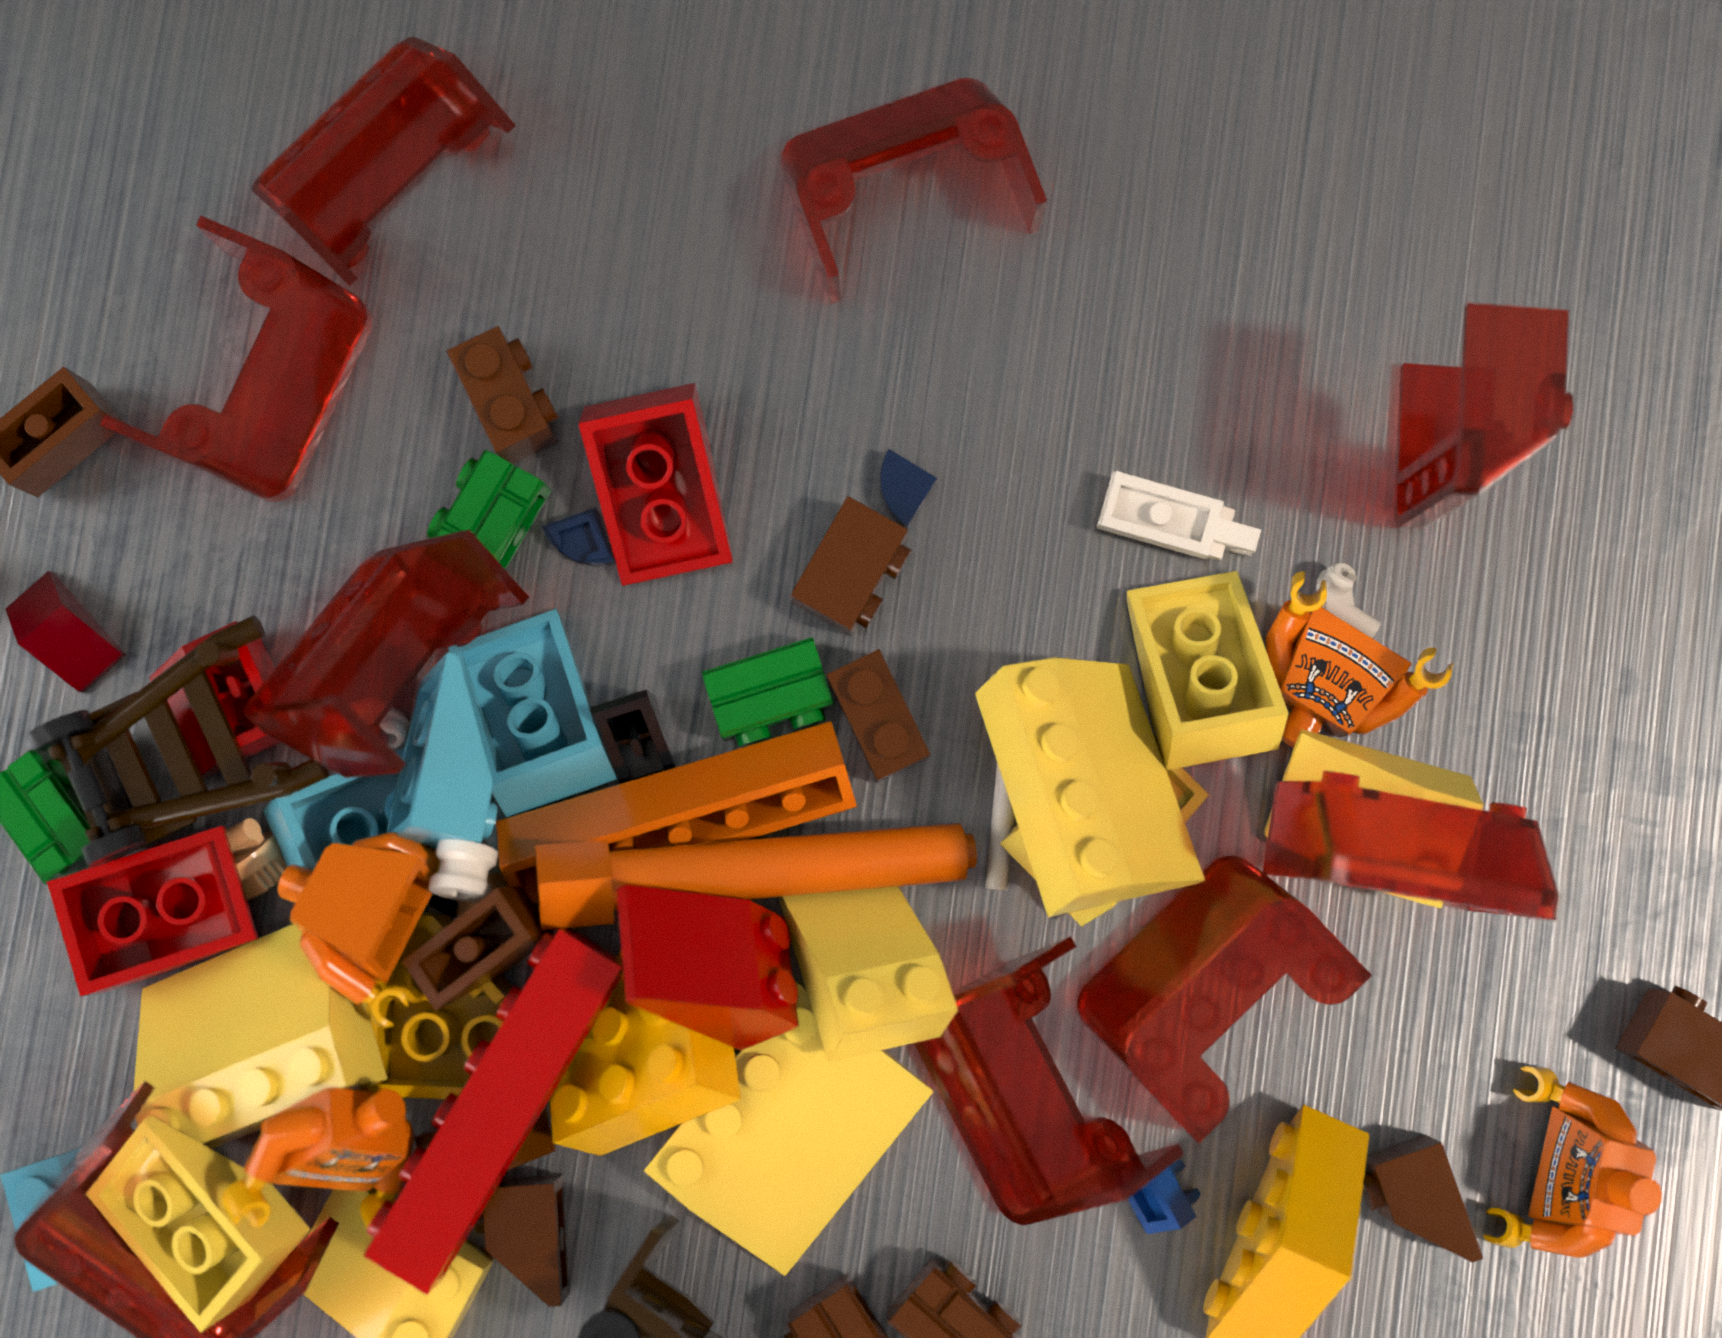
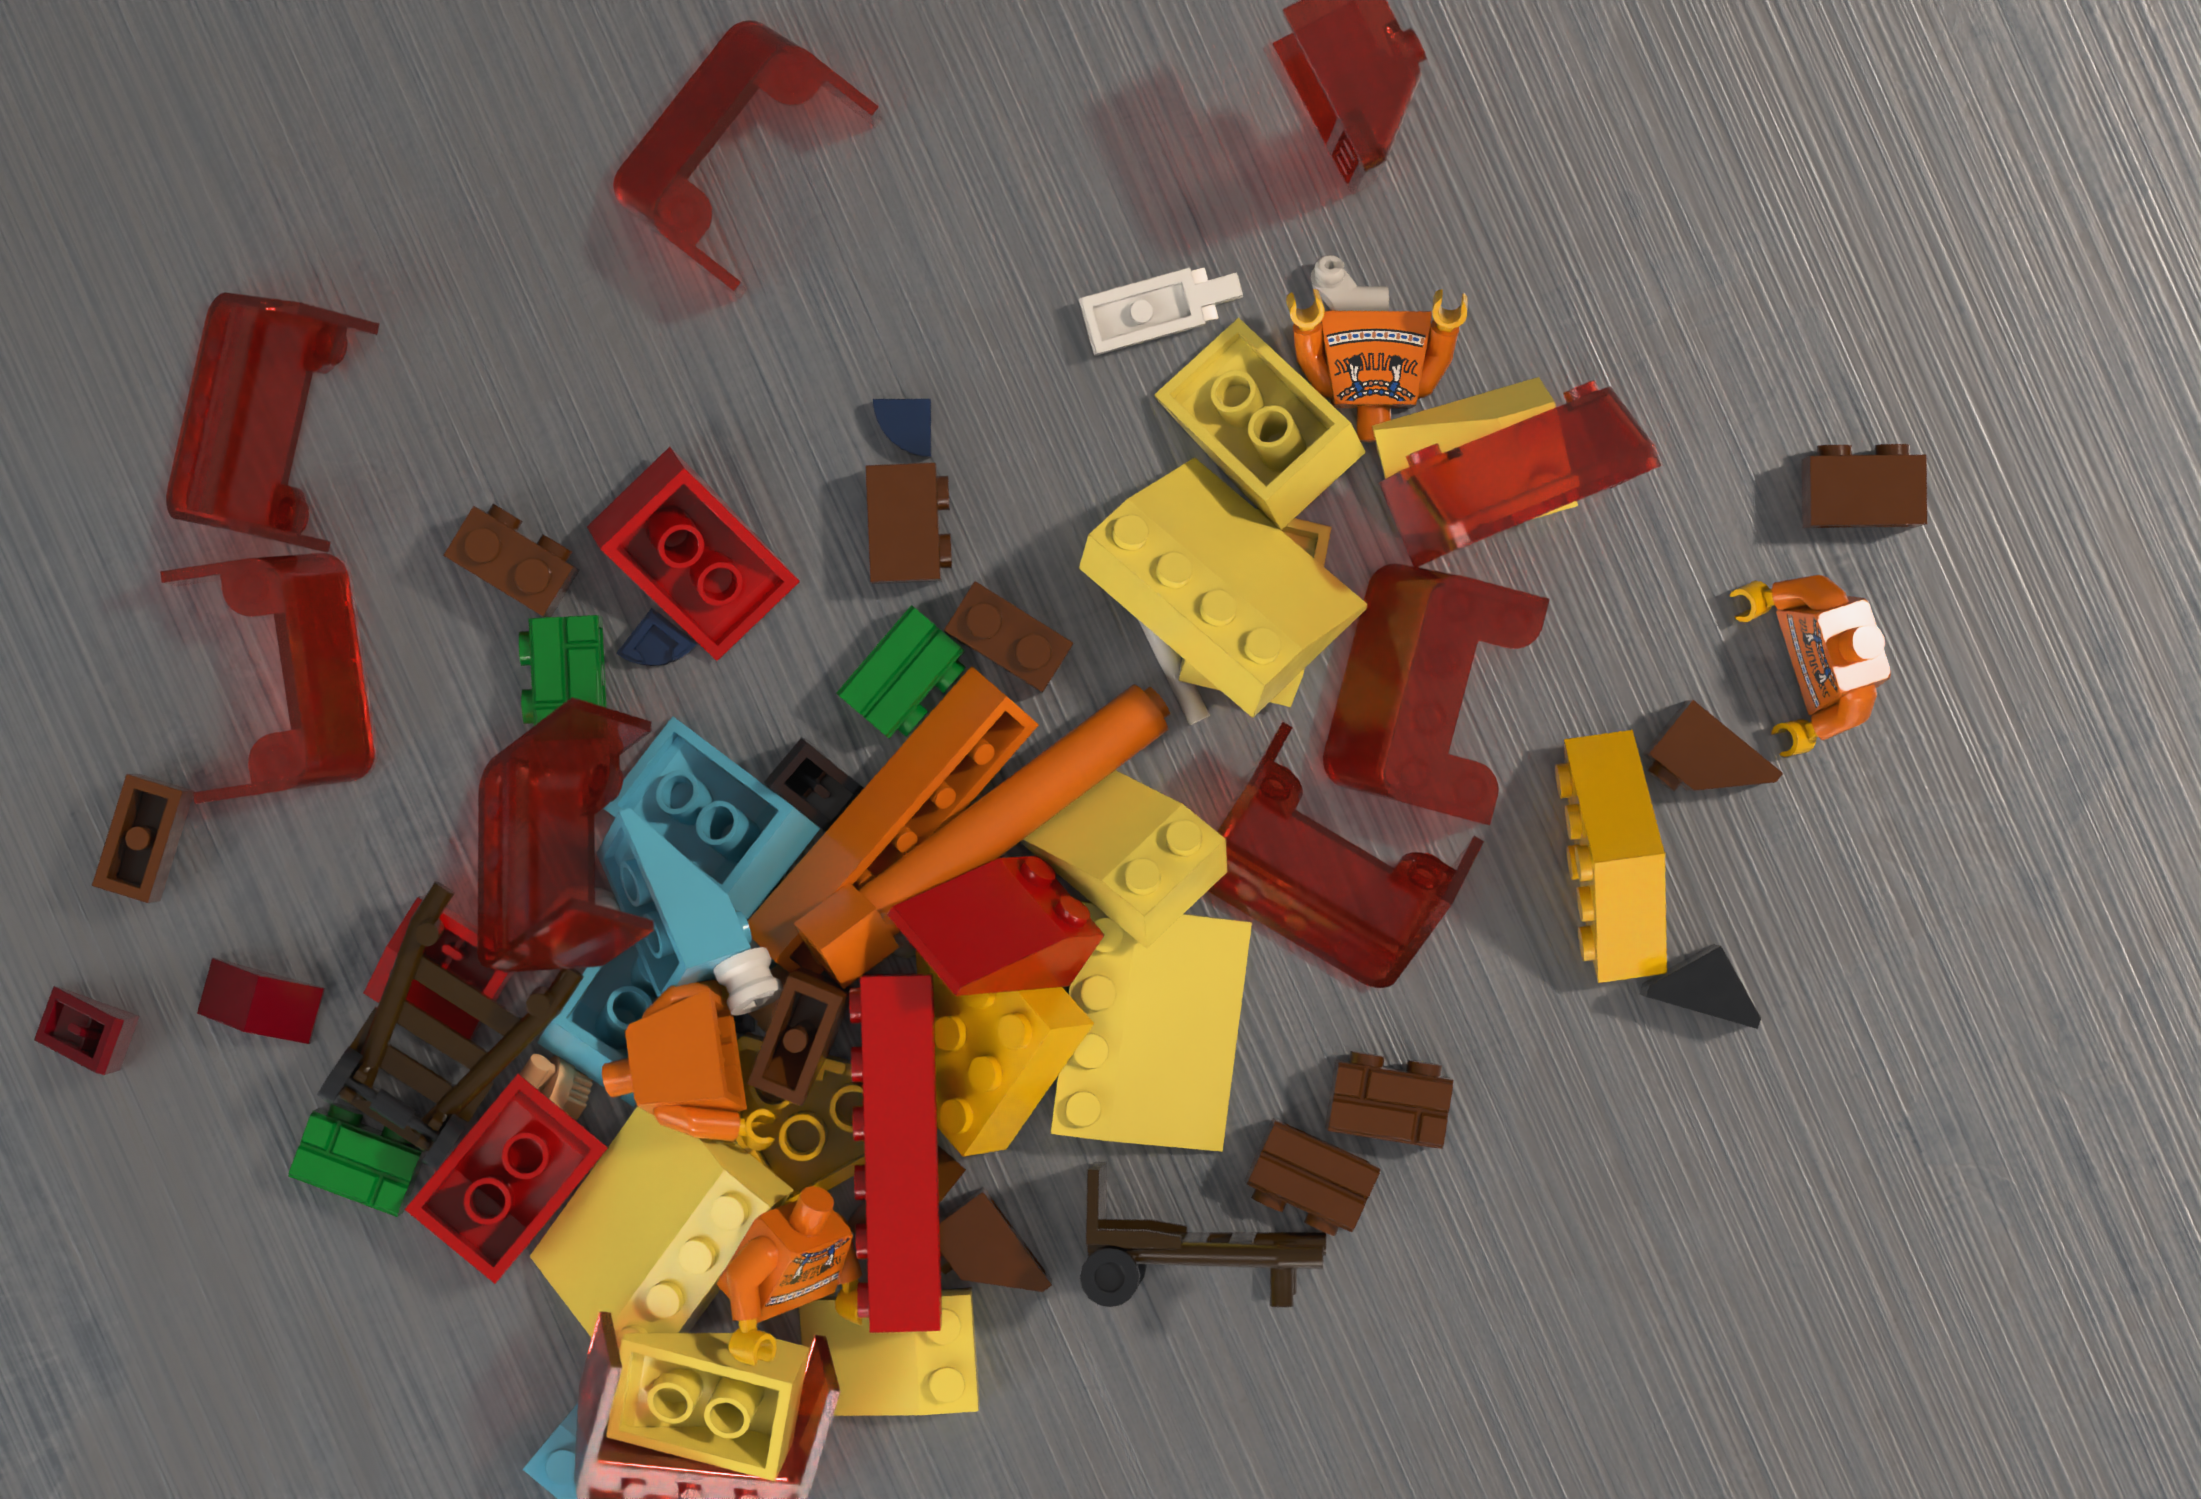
camera: 35 degrees left, 5 degrees up
blue tile [1118,1160,1201,1234] -> none

